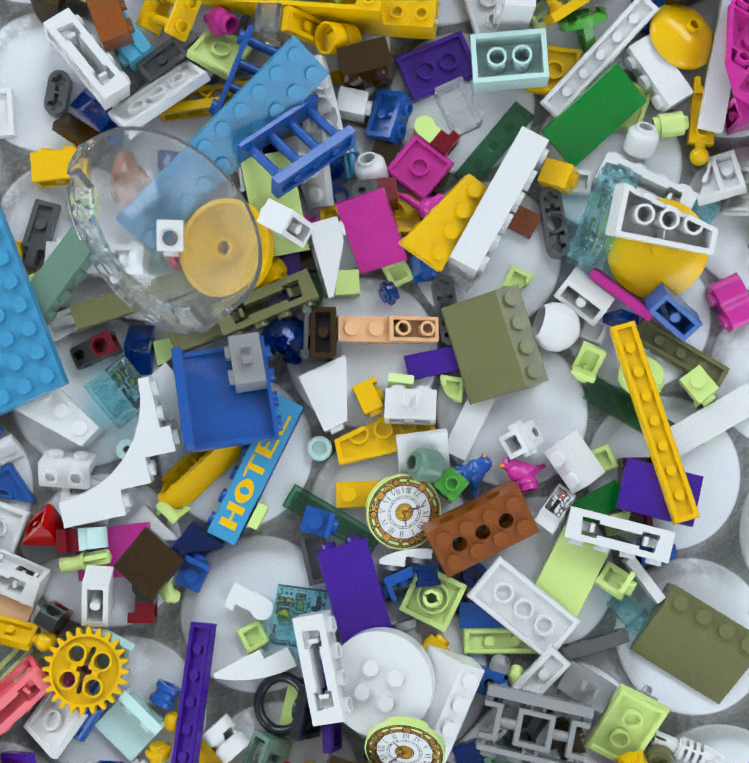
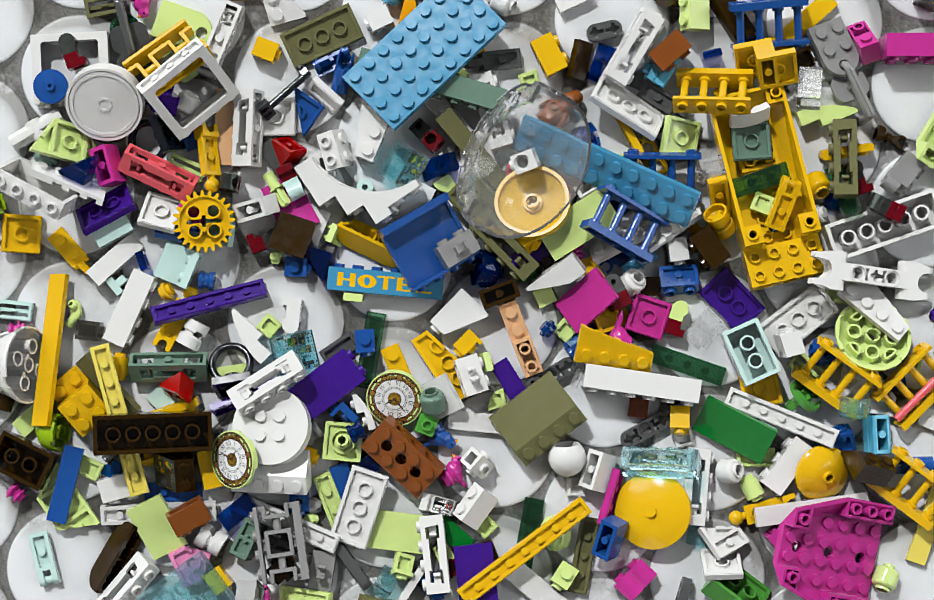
camera: 70 degrees right, 5 degrees up
dark pink rock [203,6,239,36] -> none
white brick [256,198,315,248] -> none
dark grey hinge [300,305,312,359] -> none
light aqua tile [307,436,332,461] -> none
yellowish green tile [501,265,534,289] -> none
yellowish green bracket [571,341,607,383] -> none
clear blue tile [602,309,639,327] -> none
white wedge [605,183,719,255] -> none

